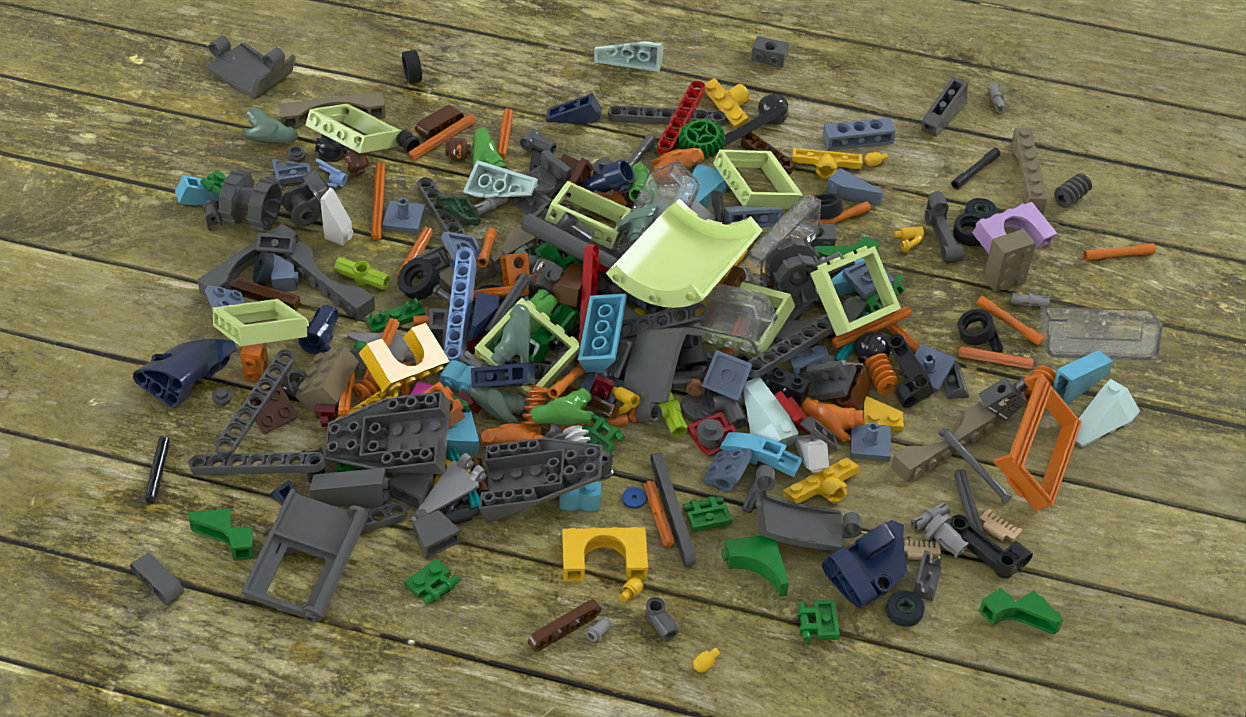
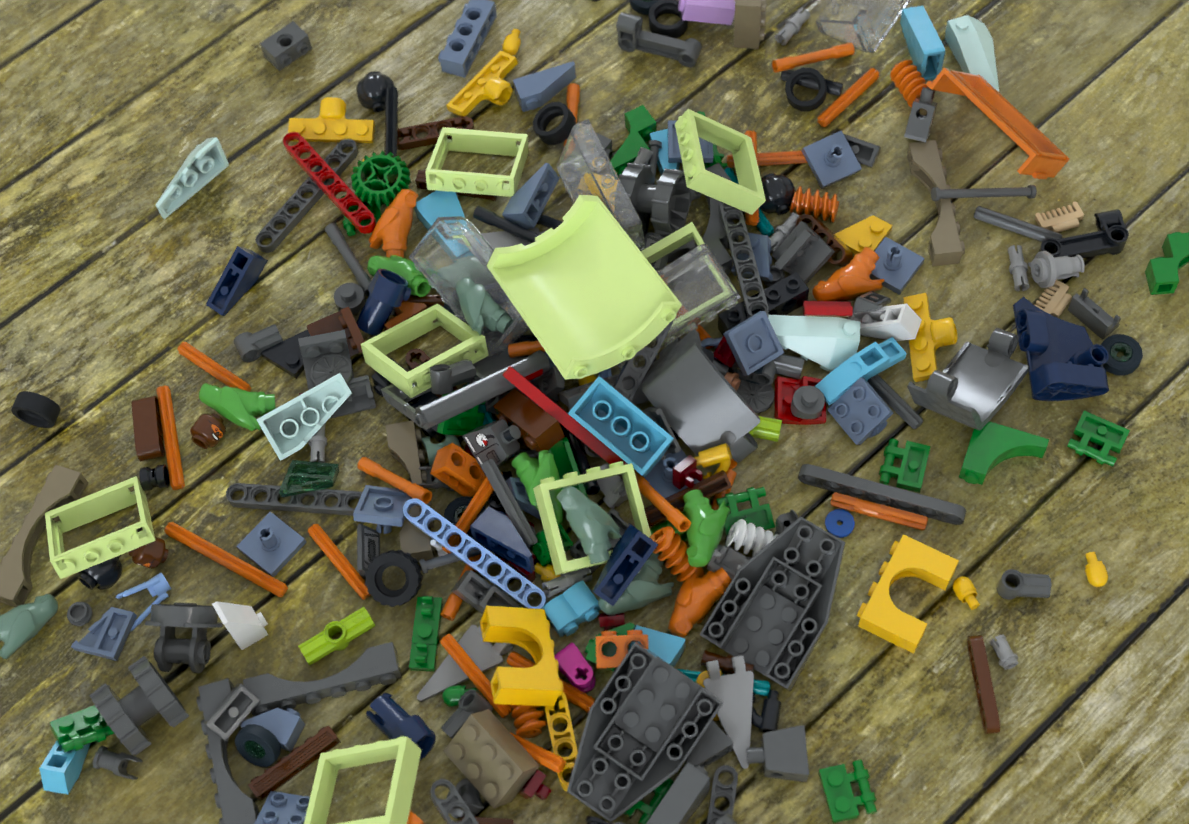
camera: 50 degrees left, 15 degrees up
black piece [888,334,934,408] -> none
yellow plant [893,226,924,253] -> none

